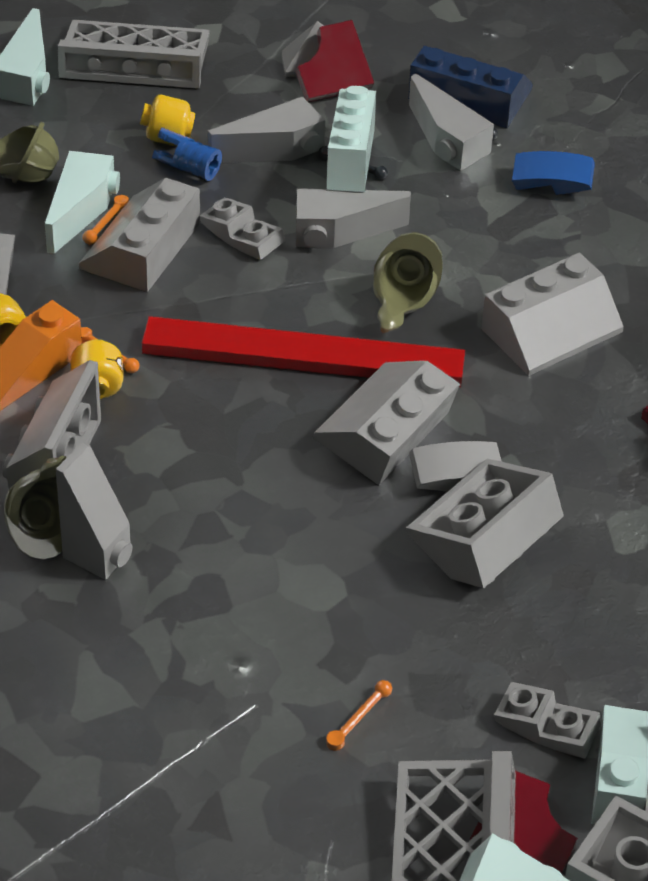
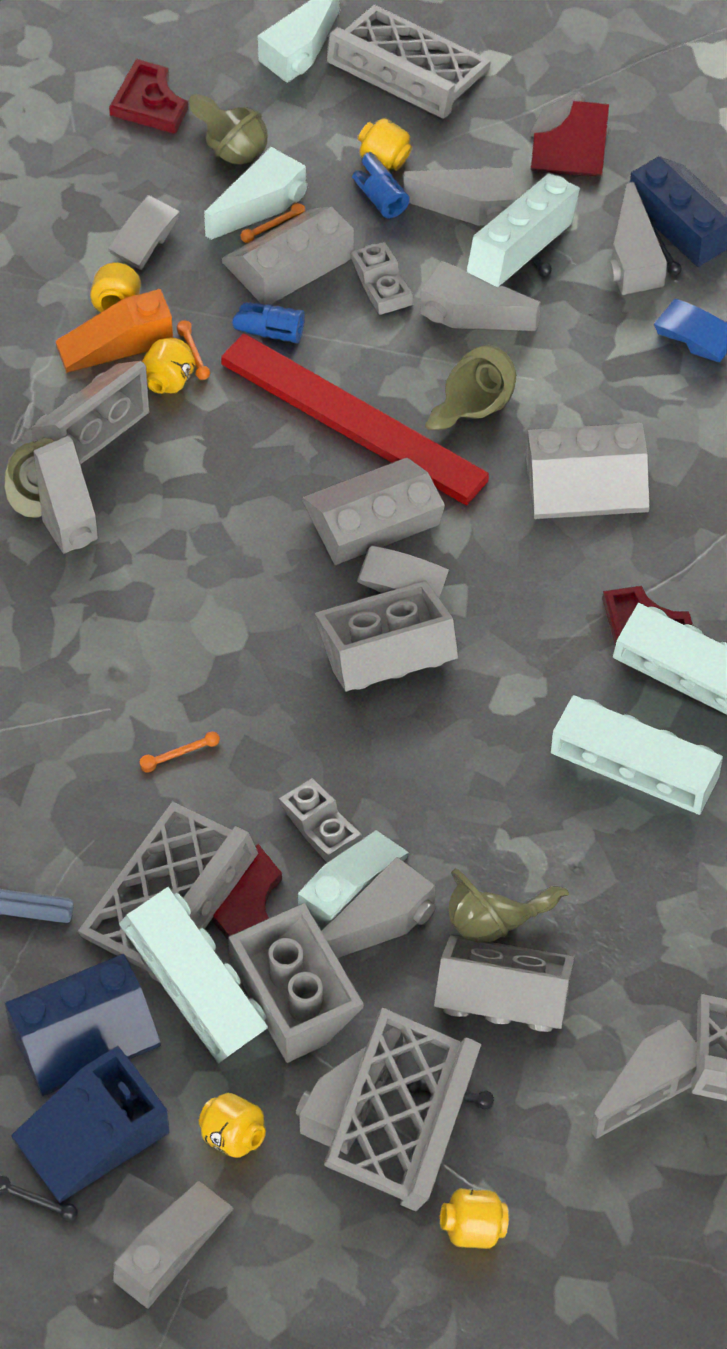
camera: 30 degrees right, 10 degrees up
none -> blue hinge [231,302,305,343]

